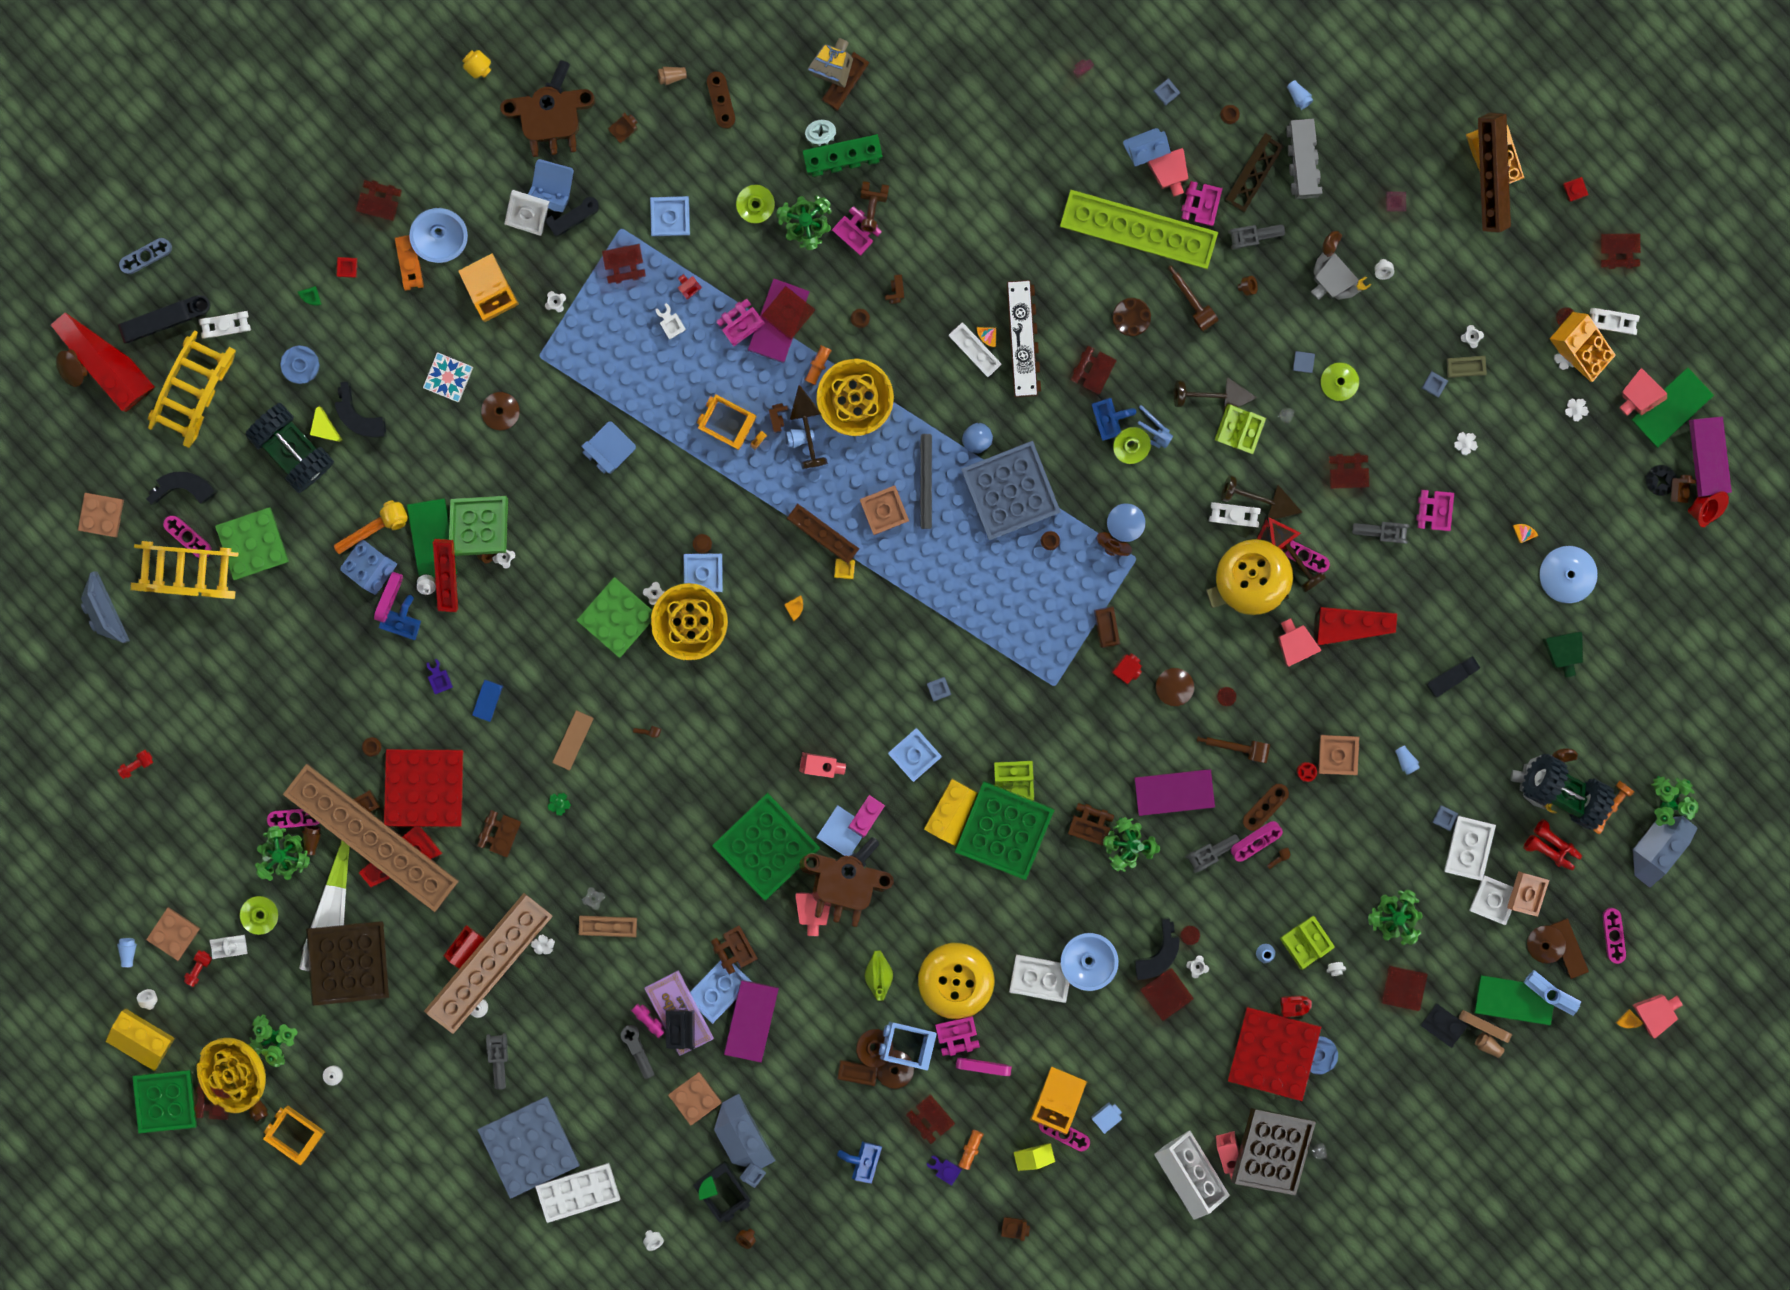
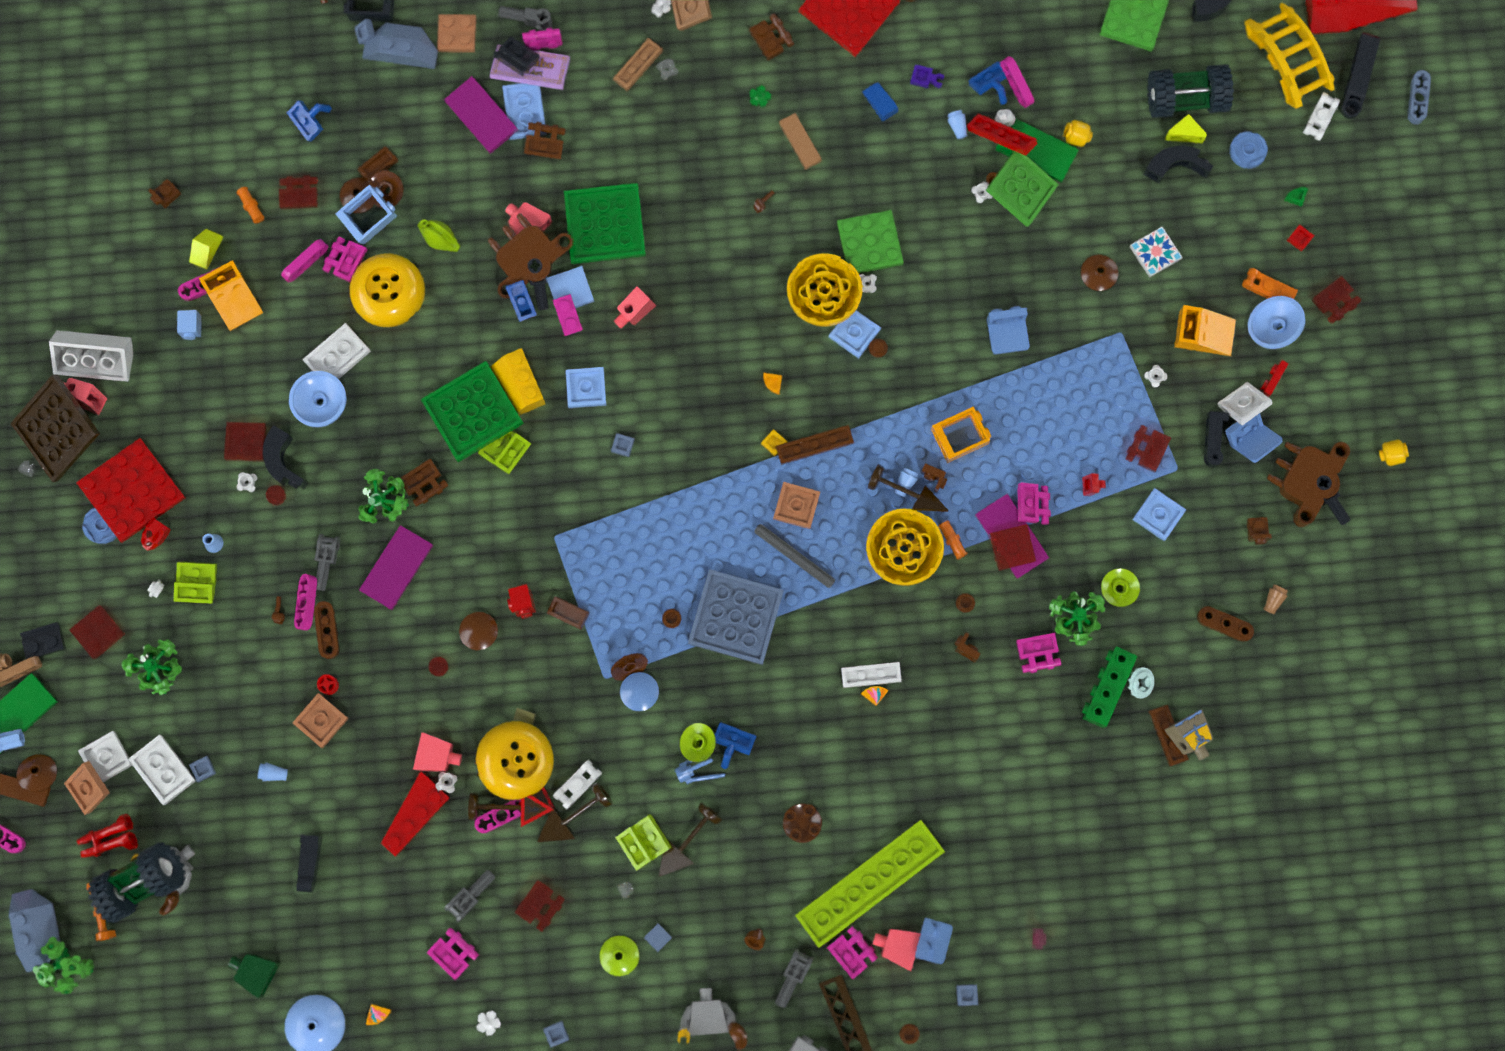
camera: 125 degrees right, 10 degrees down
orange axle [334,517,385,554] -> none
medium blue bracket [341,540,397,595] -> none
white plate [656,303,686,340] -> none
light orange tile [750,431,768,450] -> none
reddish brown bar [860,181,889,233] -> none
dark purple plate [927,1155,962,1186] -> none
medium blue hair [962,423,993,454] -> none
brick [1007,280,1041,398] -> none
clear red plate [1071,346,1117,395] -> none
reddish brown piece [1167,266,1219,332] -> none
reddish brown piece [1197,736,1271,763] -> none
none -> white plate [436,772,457,793]
none -> blue slope [505,280,537,322]
none -> light blue cone [947,110,968,139]
none -> red plate [1260,360,1289,397]

